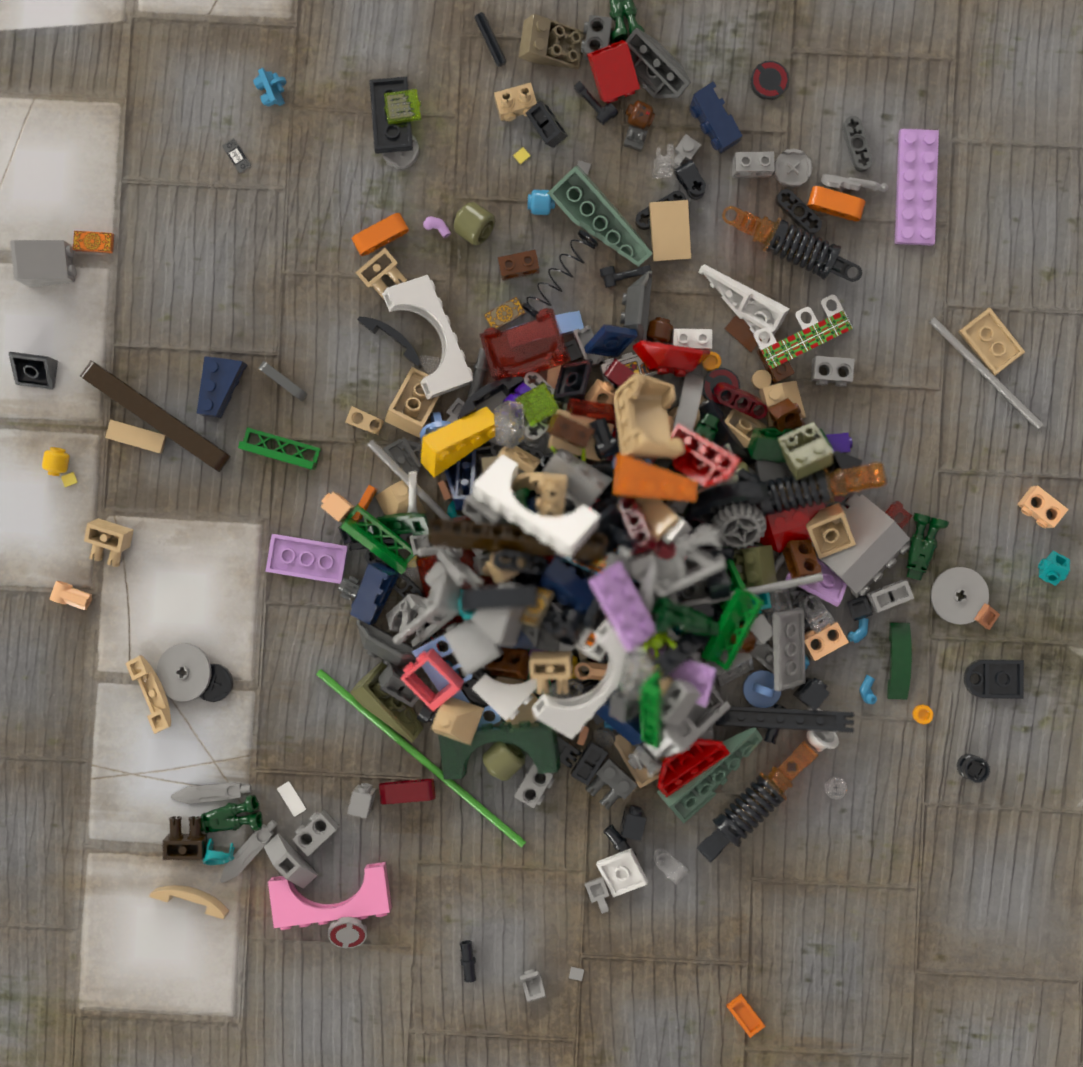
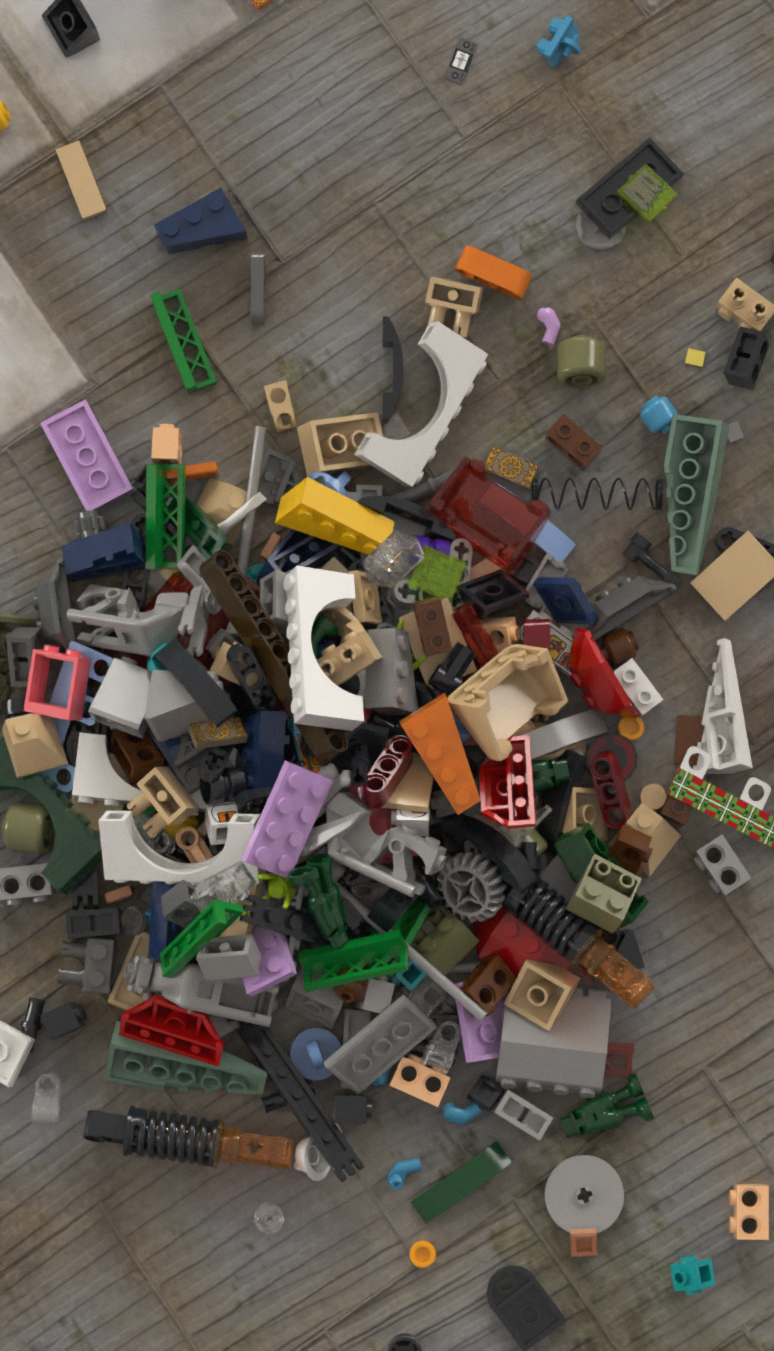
camera: 55 degrees right, 5 degrees down
dark brown beam [80,360,231,472] -> none
dark purple brick [826,432,853,453] -> none

